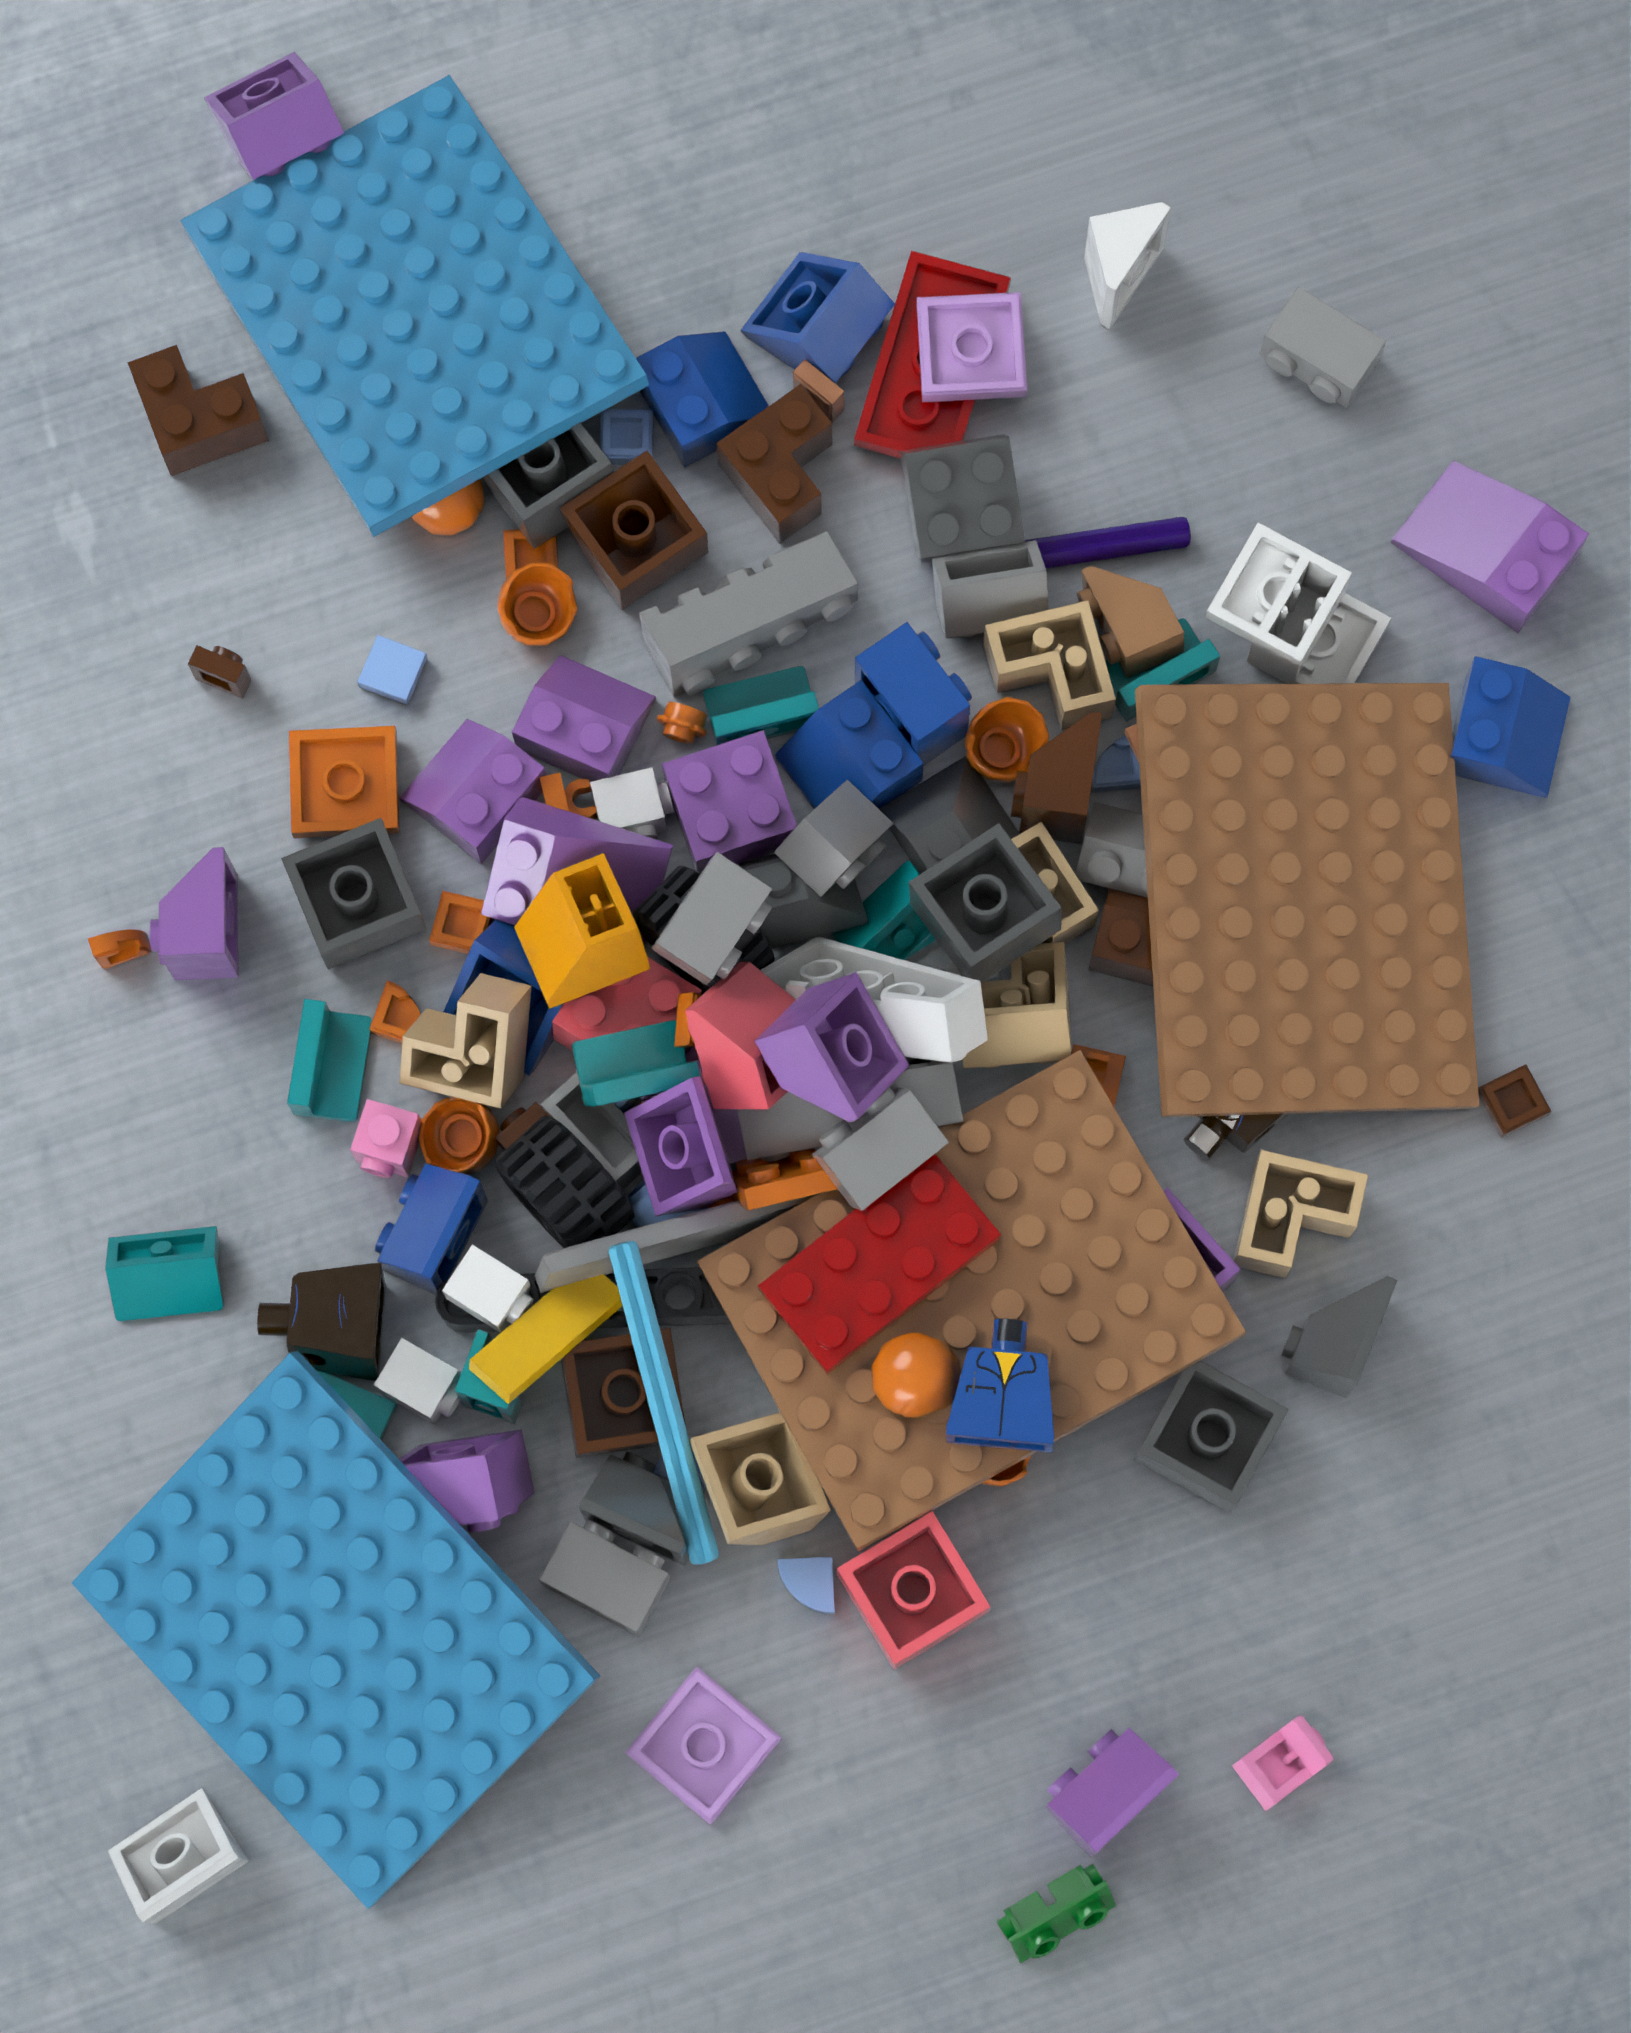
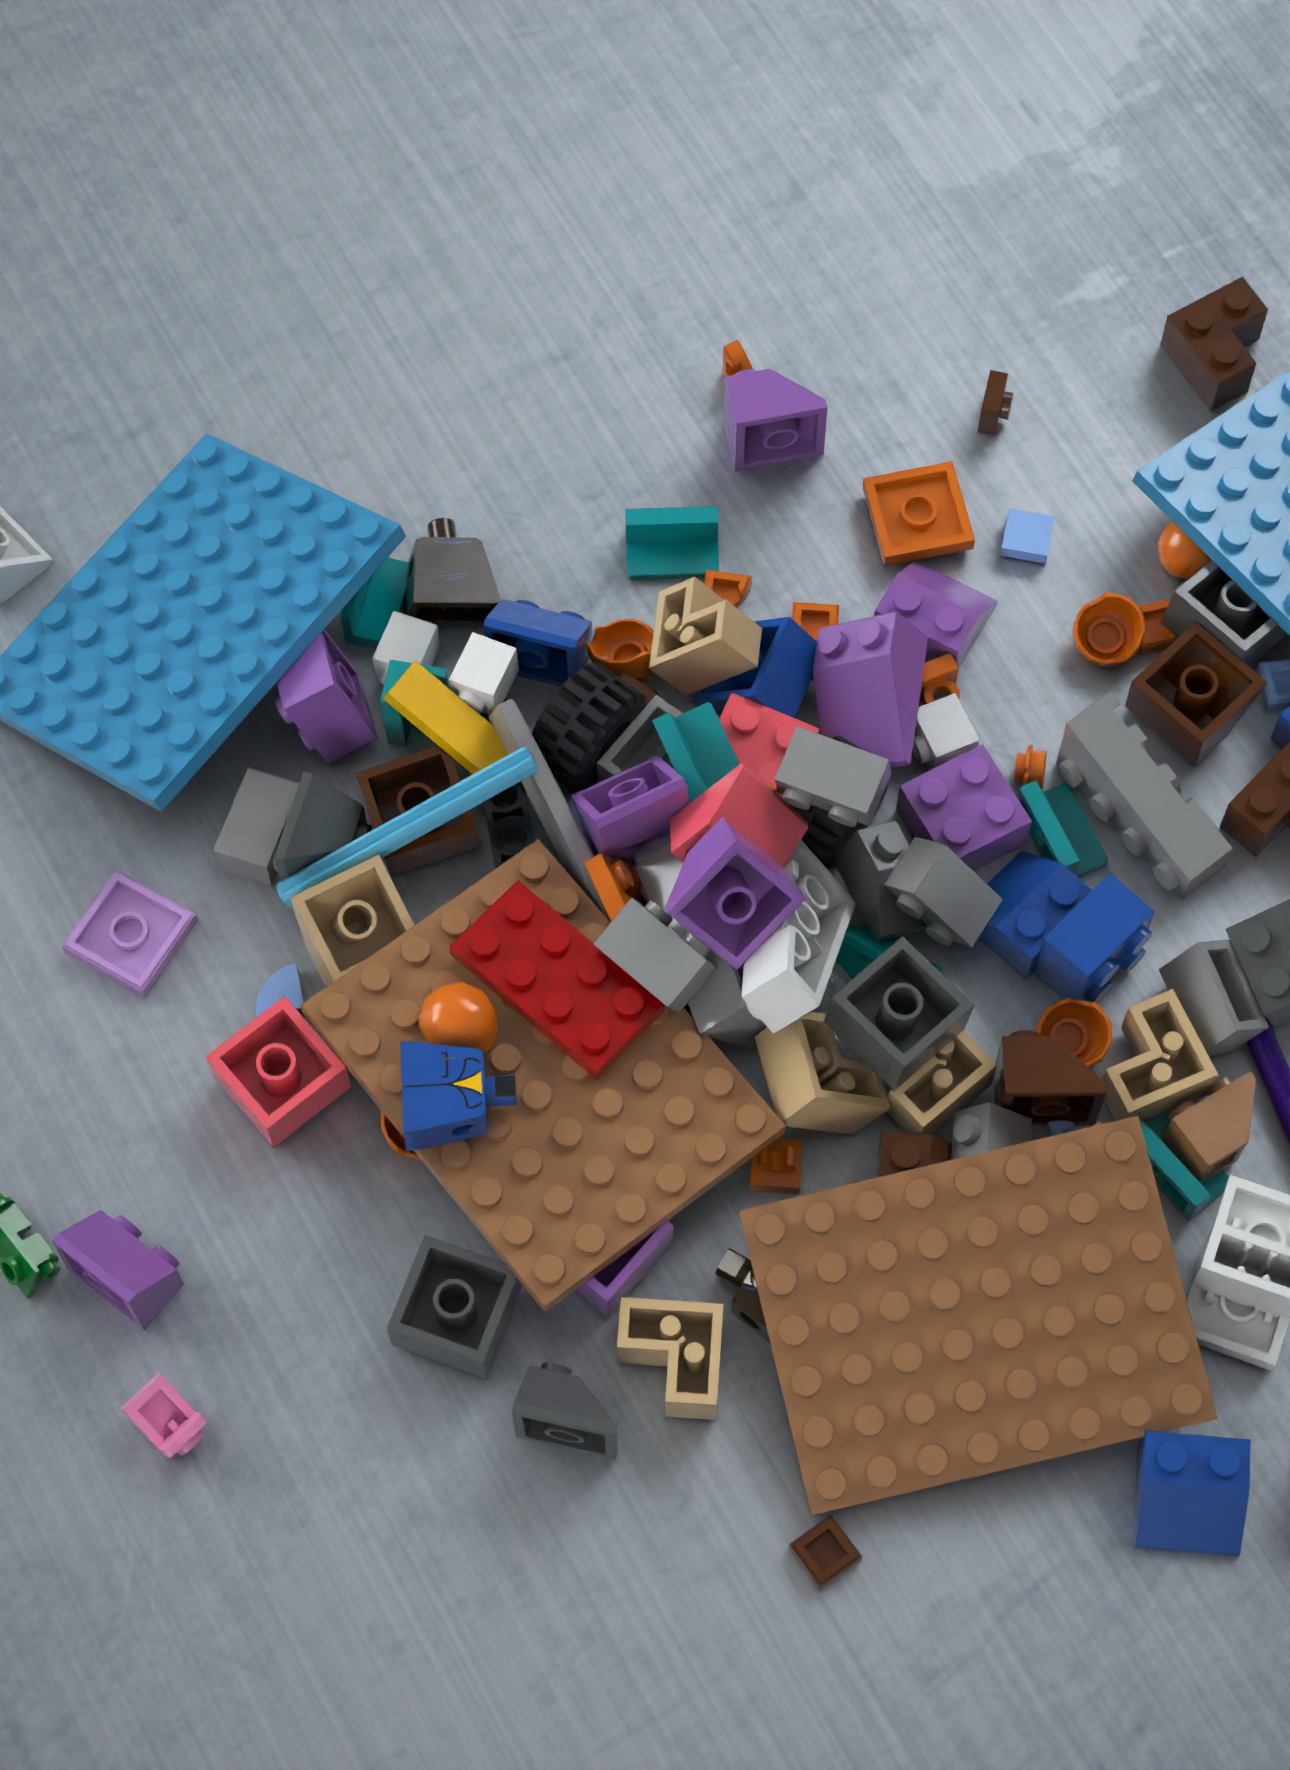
camera: 80 degrees right, 10 degrees down
teal panel [105,1226,224,1321] -> none
dark grey brick [281,818,427,970] -> none
bright pink brick [350,1099,422,1179] -> none
medium lavender slope [512,655,656,782] -> none
light orange slope [514,853,651,1009] -> none
dark grey slope [879,756,1020,873] -> none

